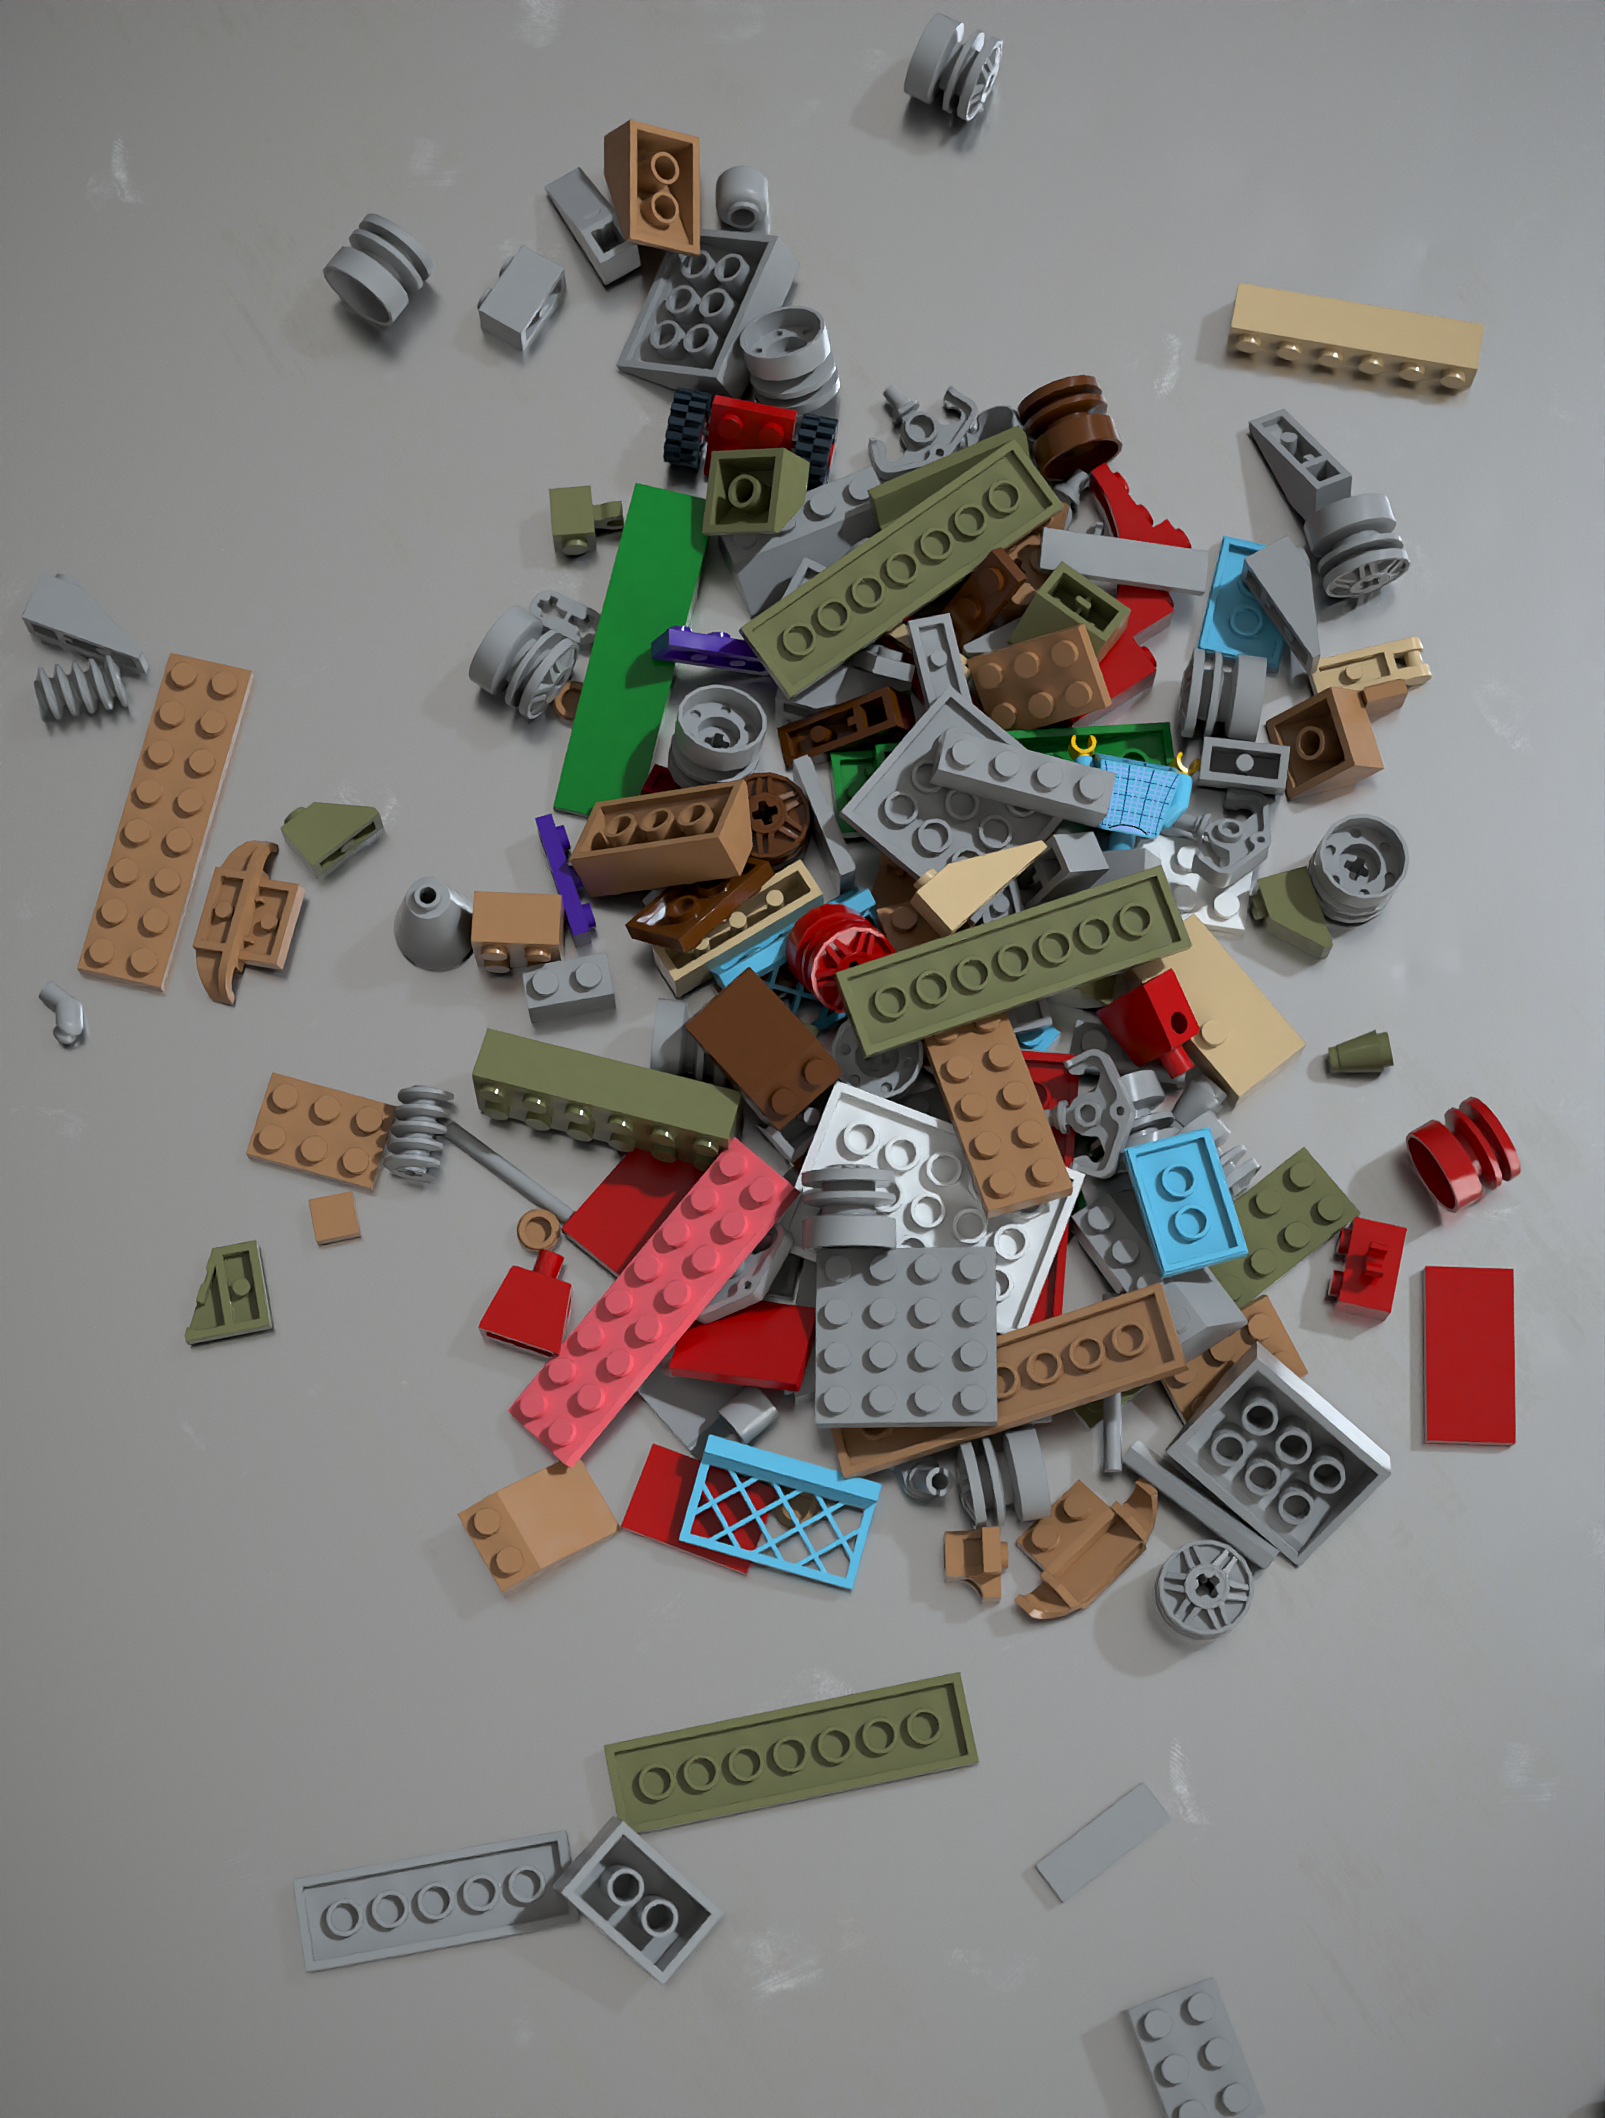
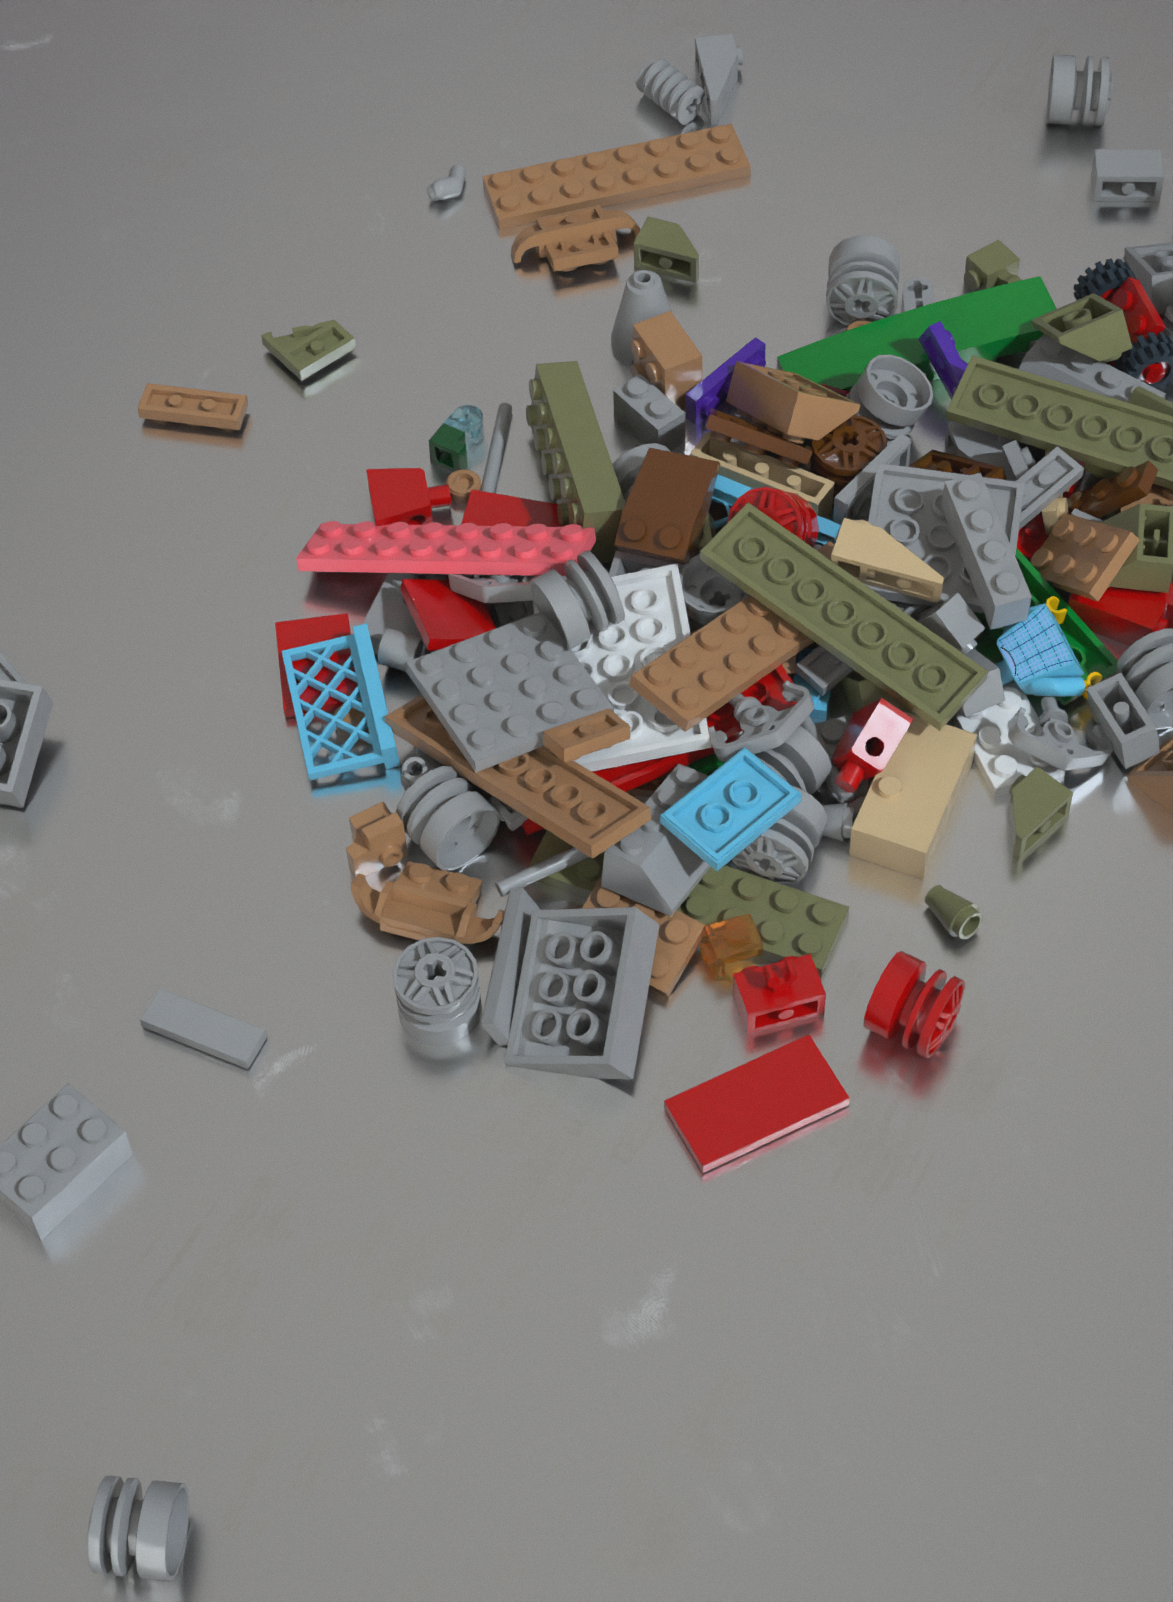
camera: 65 degrees right, 20 degrees down
medium nougat plate [246,1072,397,1192] -> none
medium nougat tile [309,1191,361,1245] -> none
light grey piece [383,1085,454,1181] -> none
medium nougat slope [457,1459,622,1599] -> none
olive plate [604,1672,979,1834] -> none
light grey wheel [1307,813,1410,924] -> none
none -> medium nougat plate [137,383,248,430]
none -> leg [429,405,484,472]
none -> medium nougat plate [543,709,630,763]
none -> clear orange bracket [699,913,763,978]

